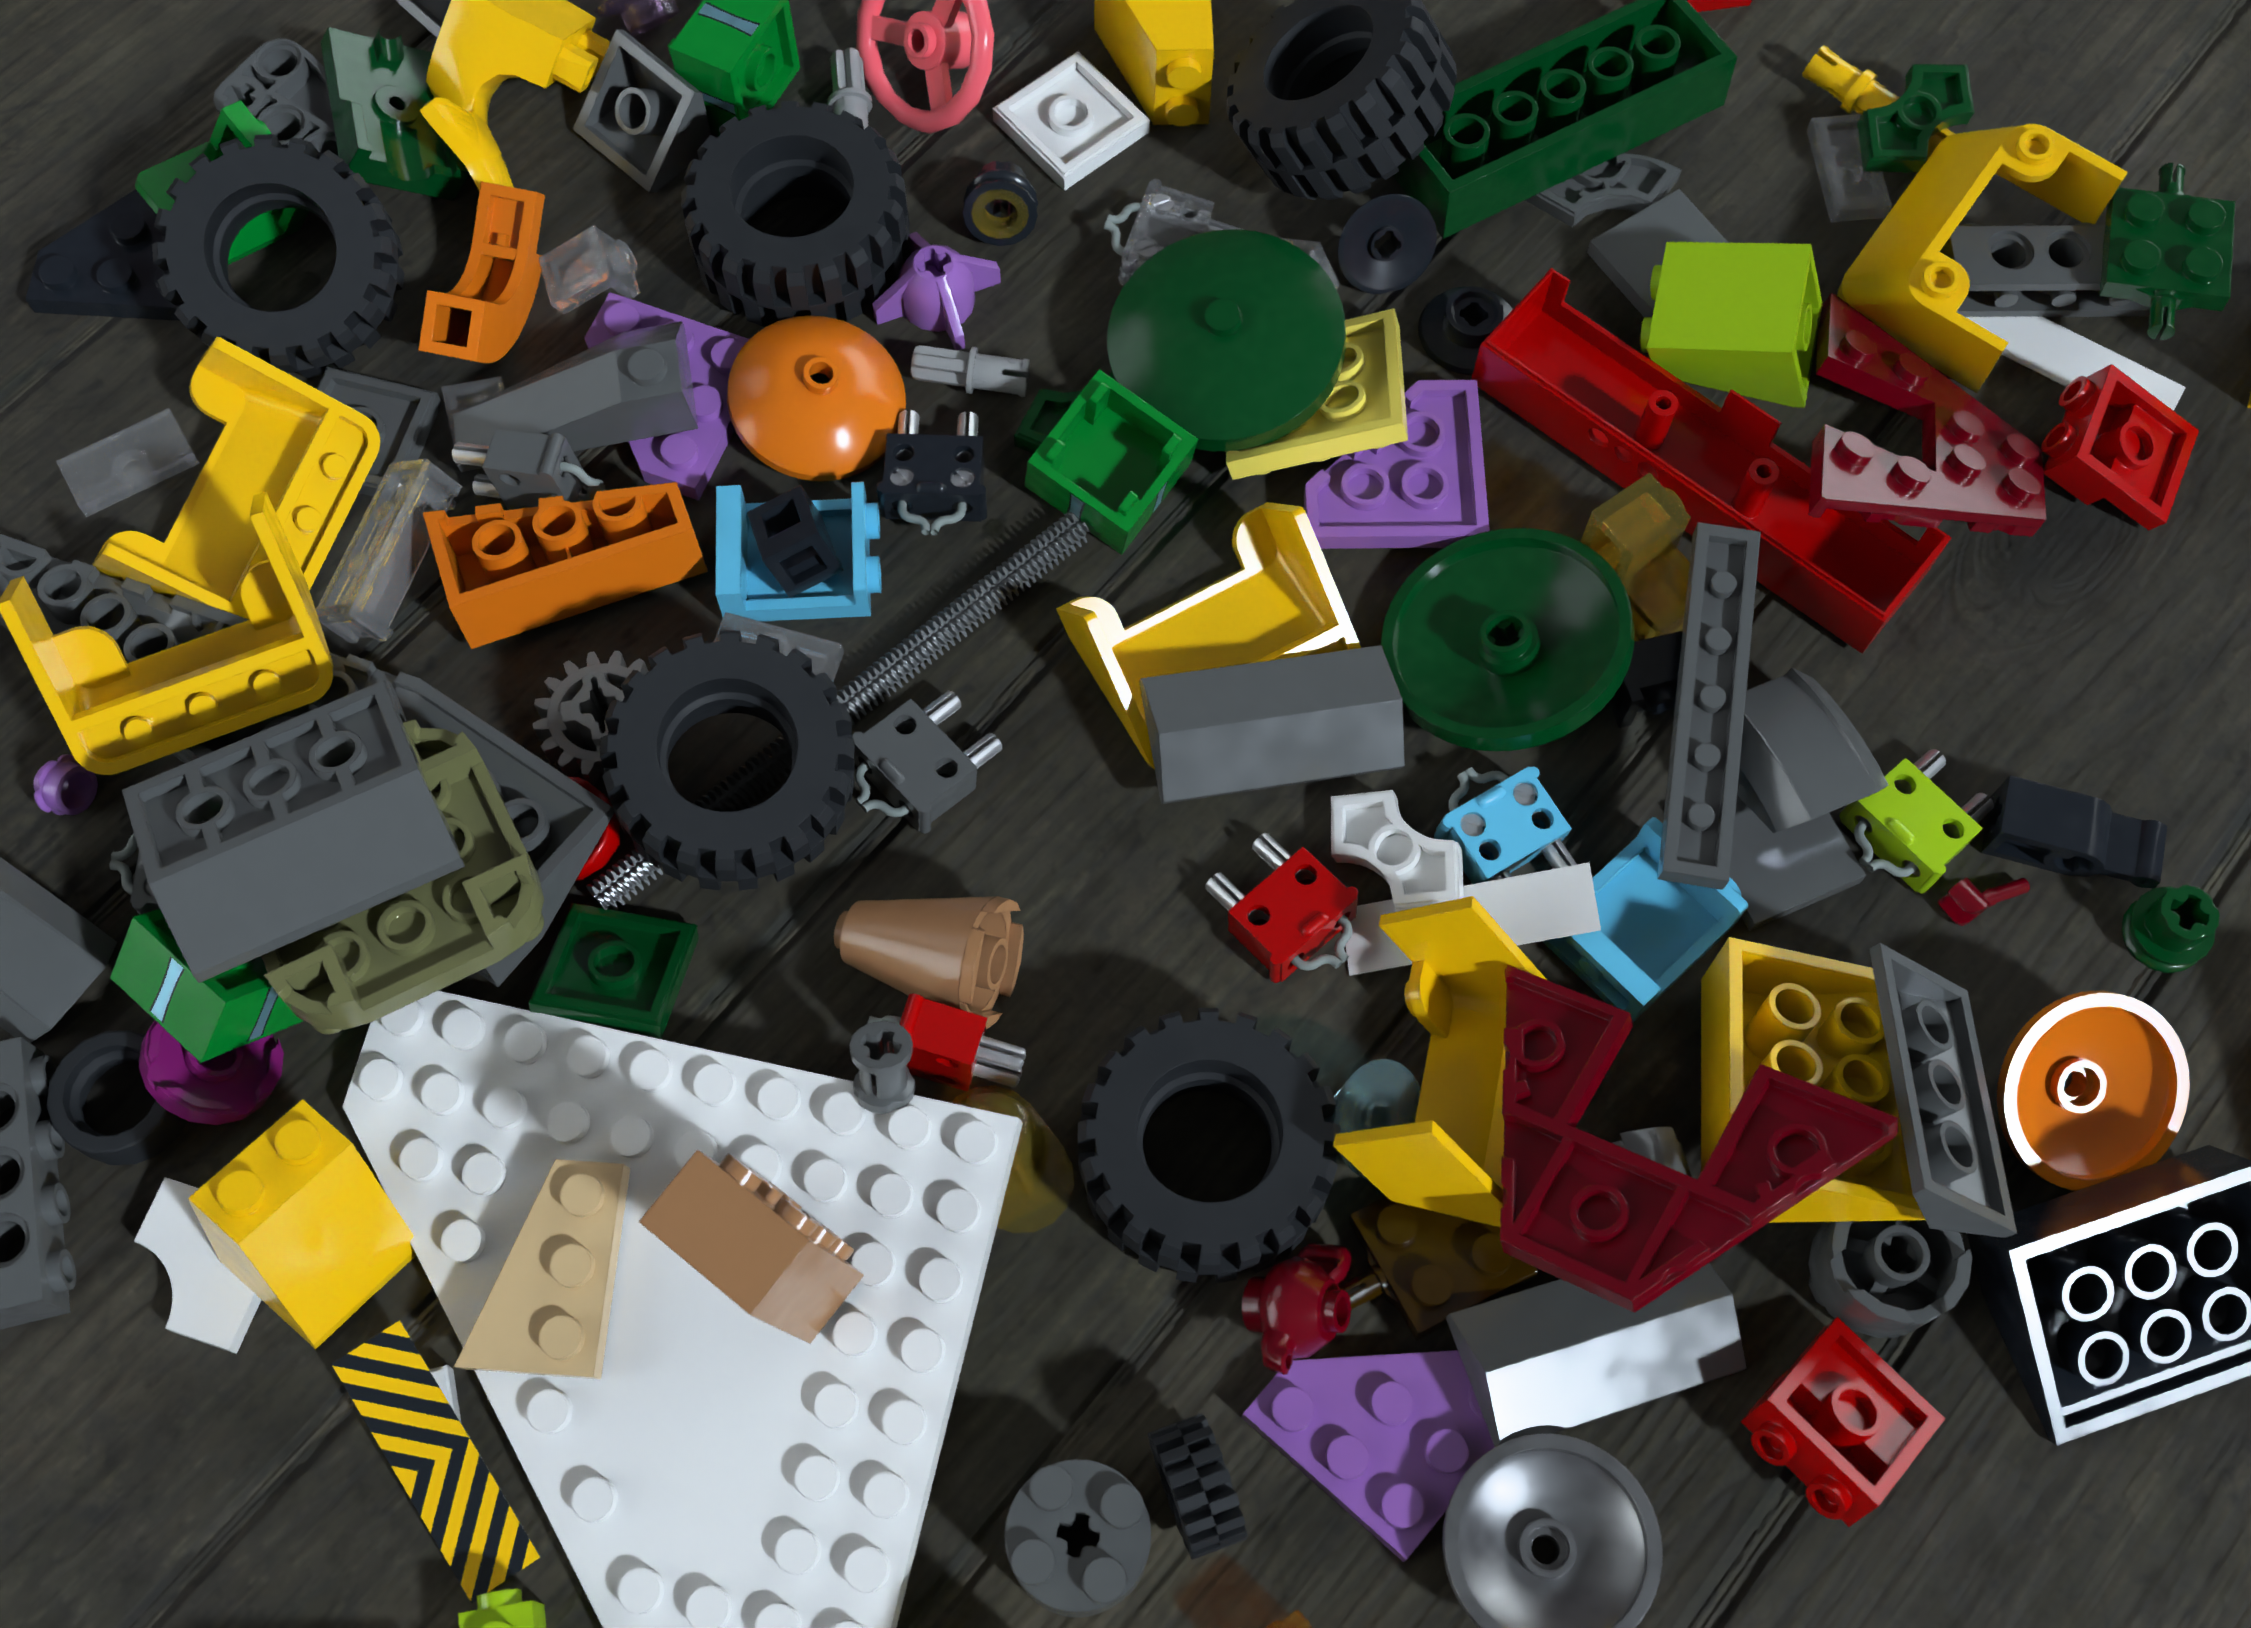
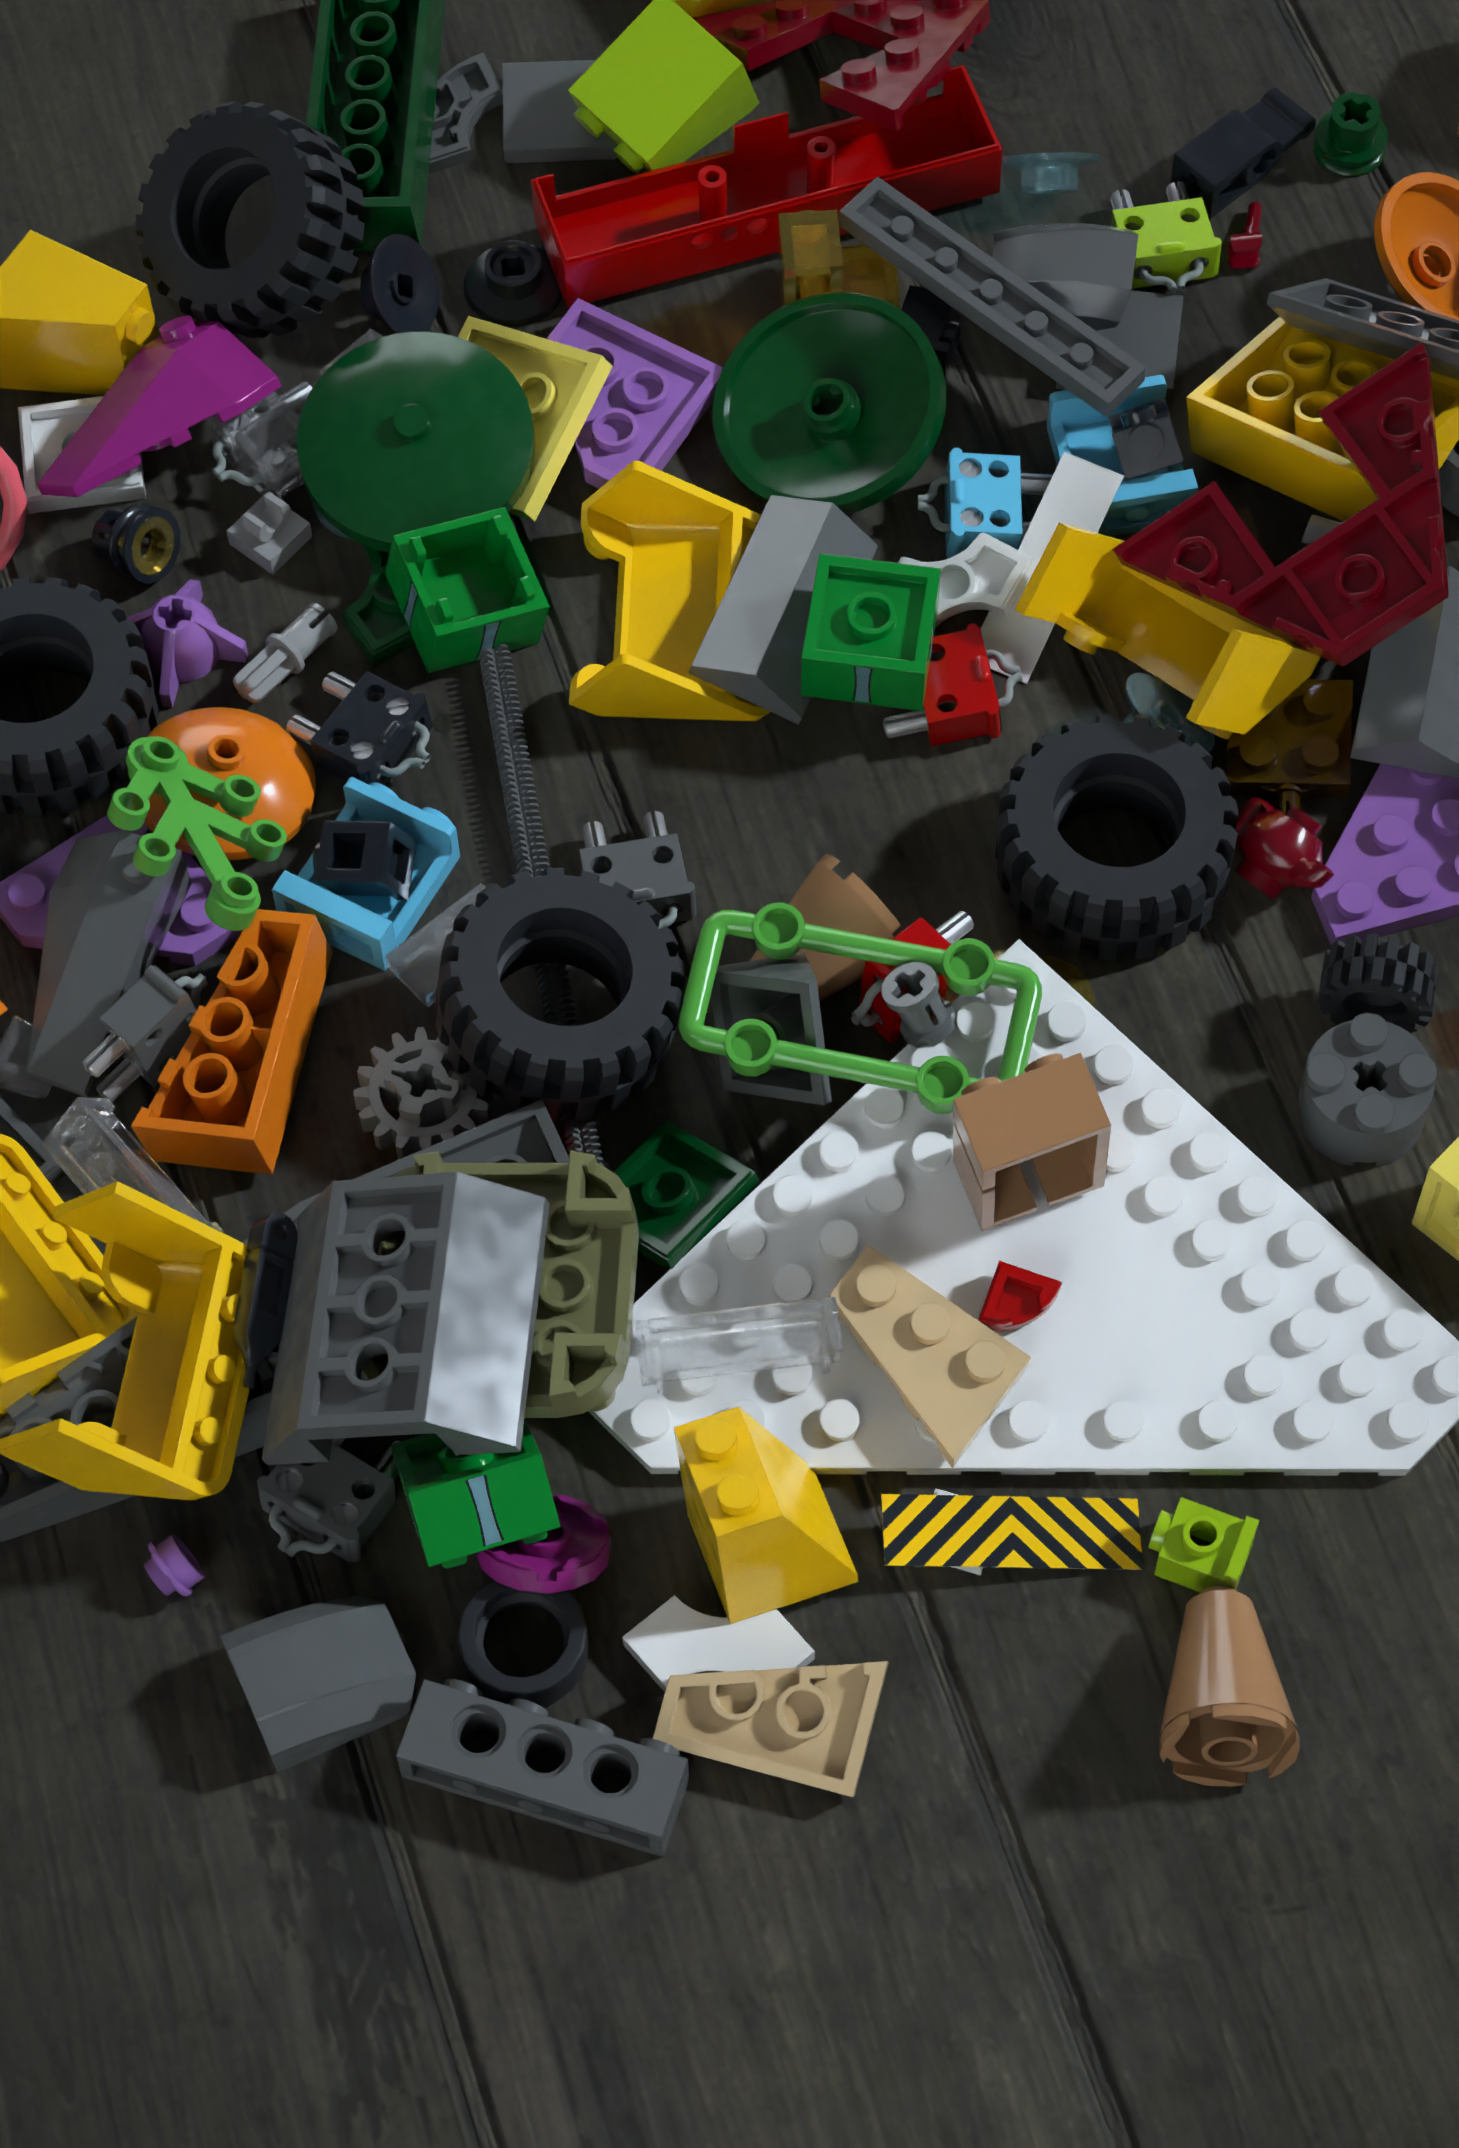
camera: 55 degrees left, 5 degrees down
none -> magenta wedge [37,316,281,497]
none -> bright green plant [107,736,287,931]
none -> light grey tile [226,491,312,575]
none -> black piece [233,1213,298,1389]
none -> clear container [635,1297,843,1394]
none -> tan wing [653,1661,889,1797]
none -> bright green bar [678,903,1042,1114]
none -> dark grey slope [711,953,832,1105]
none -> green container [801,553,941,711]
none -> red tile [978,1261,1062,1331]
none -> clear light blue piece [1002,152,1100,194]
none -> black brick [1109,397,1184,480]

